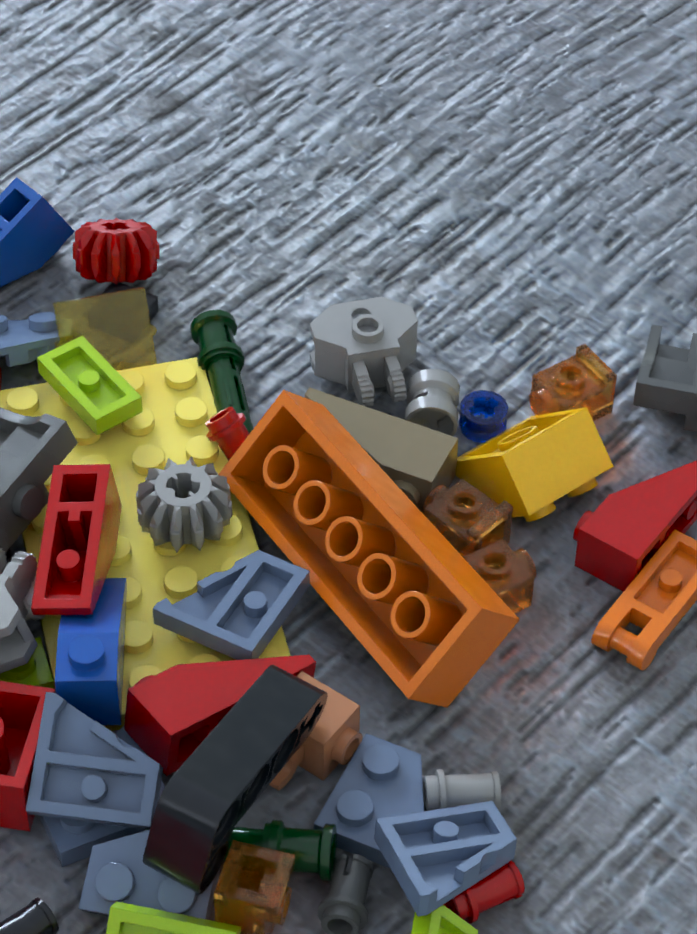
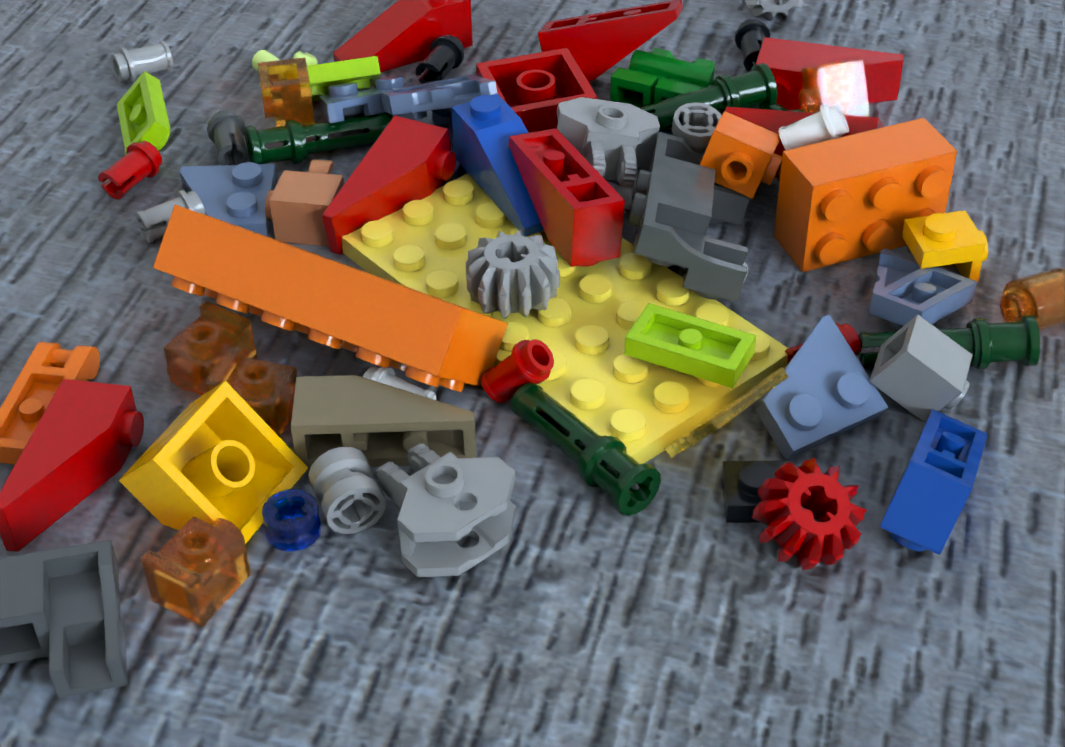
camera: 155 degrees right, 5 degrees down
black beam [143,665,328,894] -> none
sand blue wing [153,550,310,660] -> none
sand blue wing [374,801,517,916] -> none

